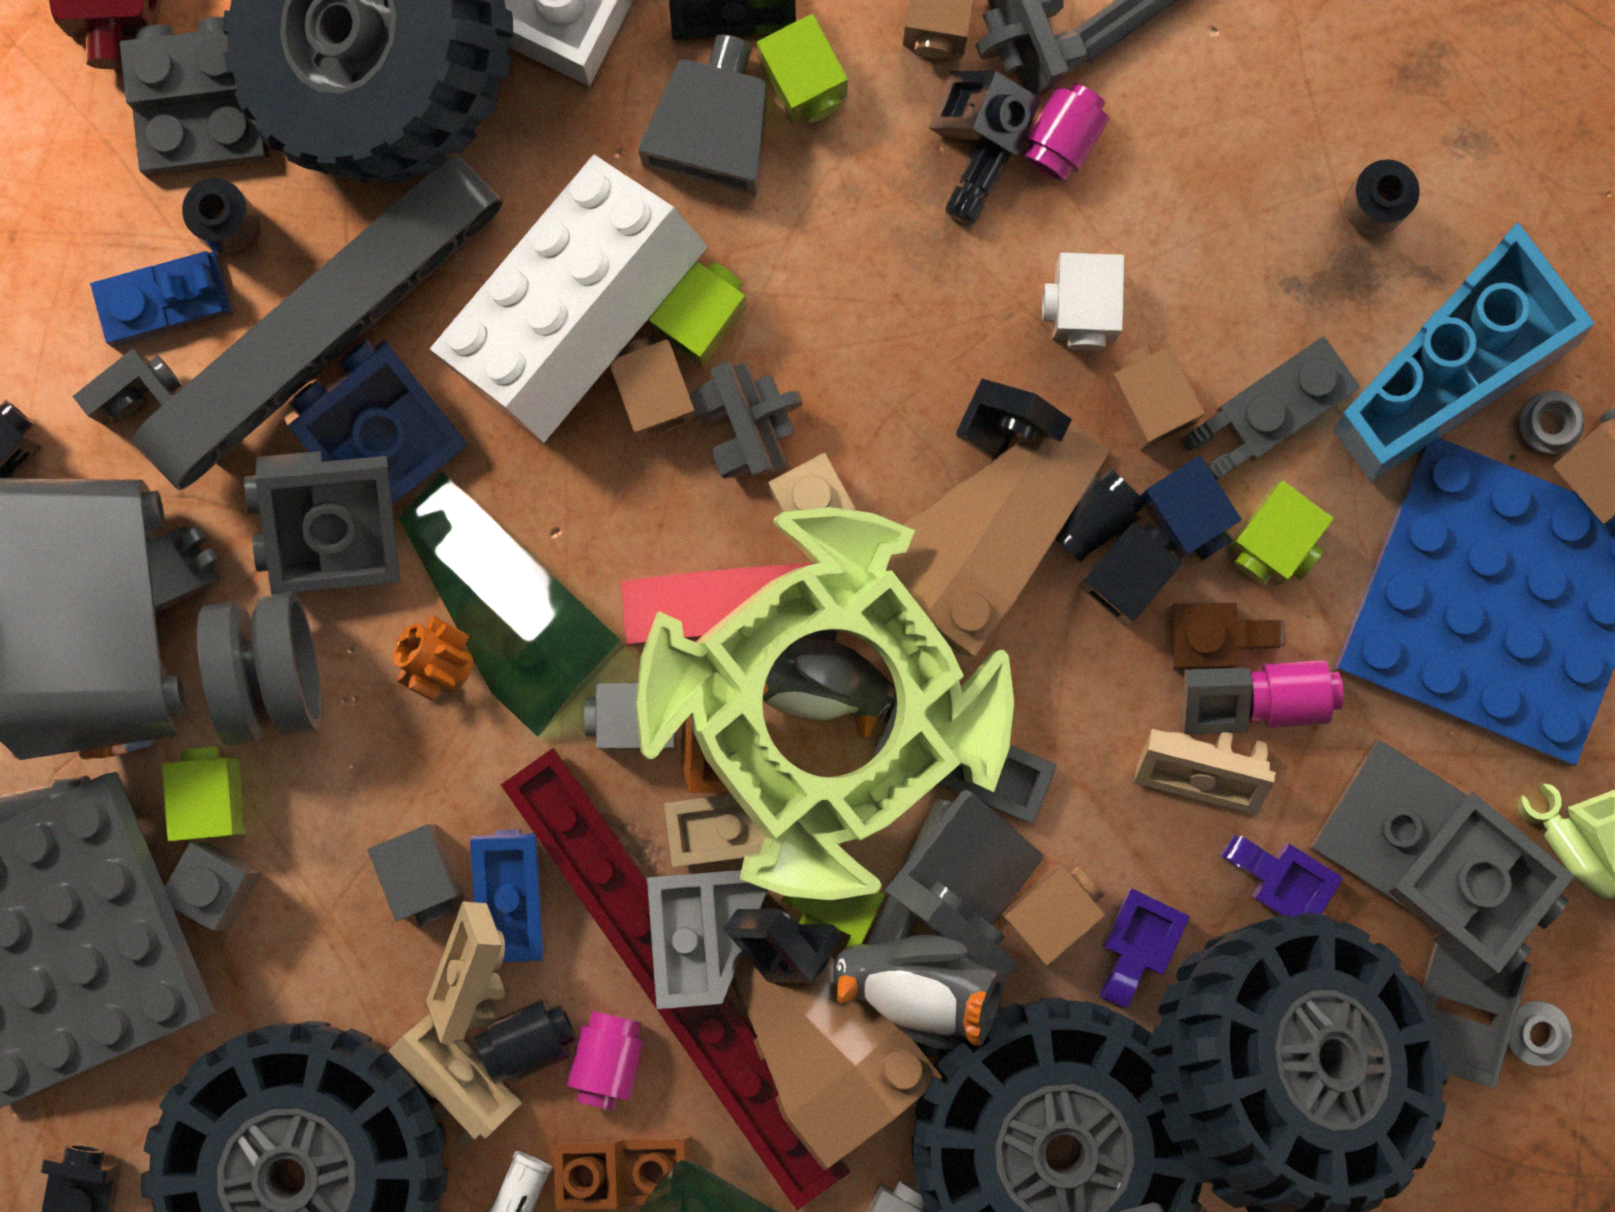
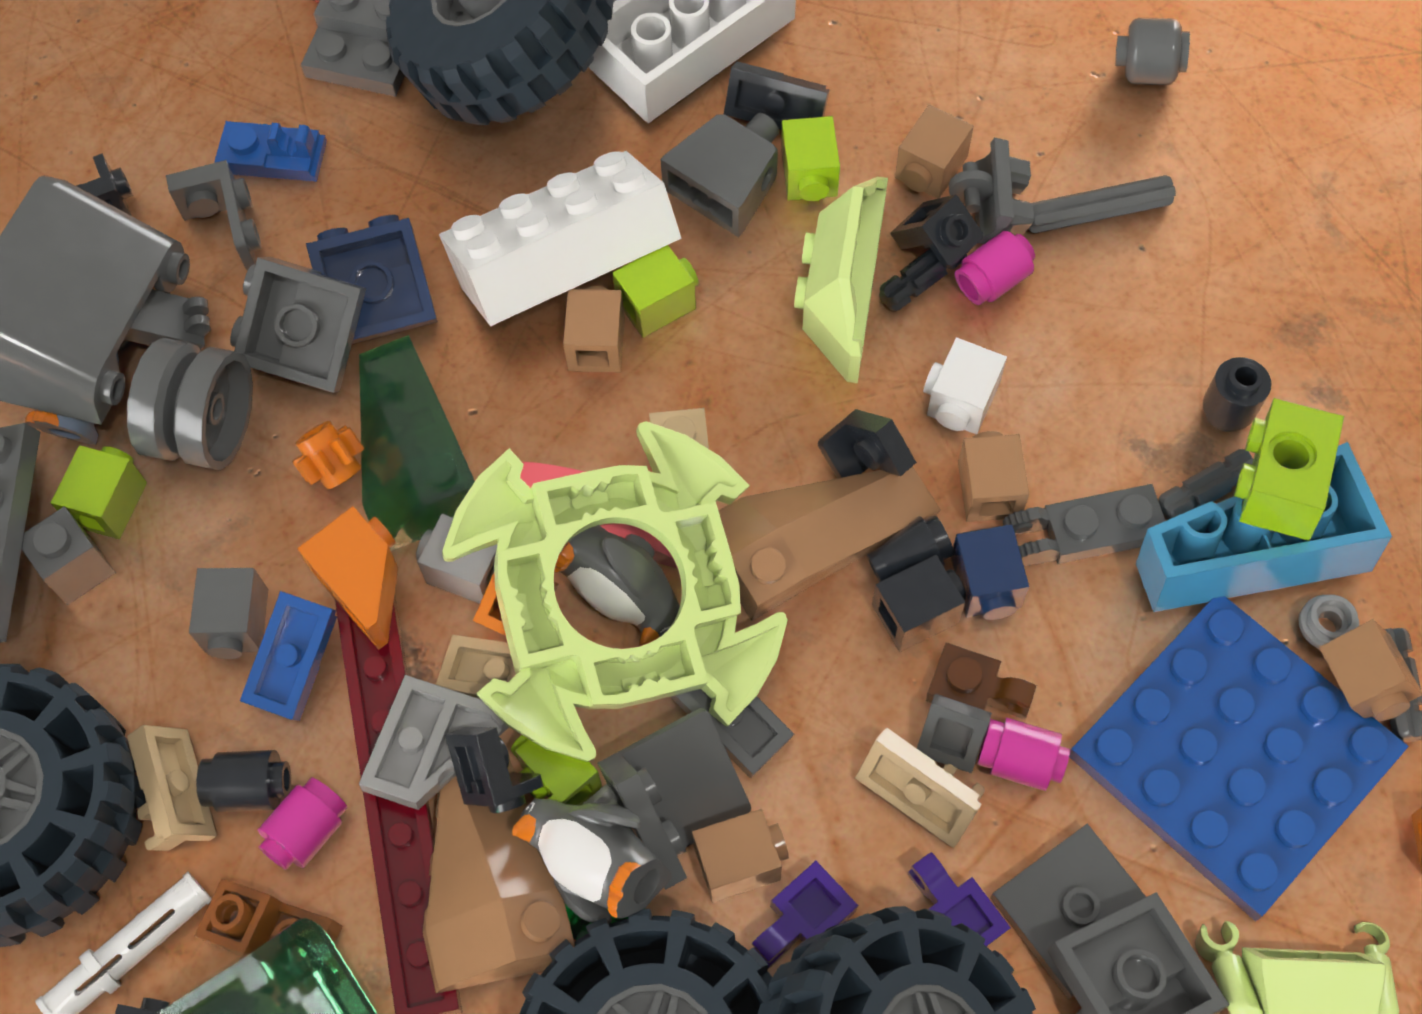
camera: 25 degrees right, 20 degrees down
dark grey beam [132,154,504,490] -> none
black brick [182,178,258,254] -> none
tan plate [426,902,506,1045] -> none
dark grey hips [690,361,803,479] -> none
lime brick [1227,480,1334,585] -> none
none -> orange slope [297,506,399,650]
none -> yellowish green wedge [794,177,888,383]
none -> dark grey axle [1158,449,1254,521]
none -> lime brick [1234,398,1344,541]

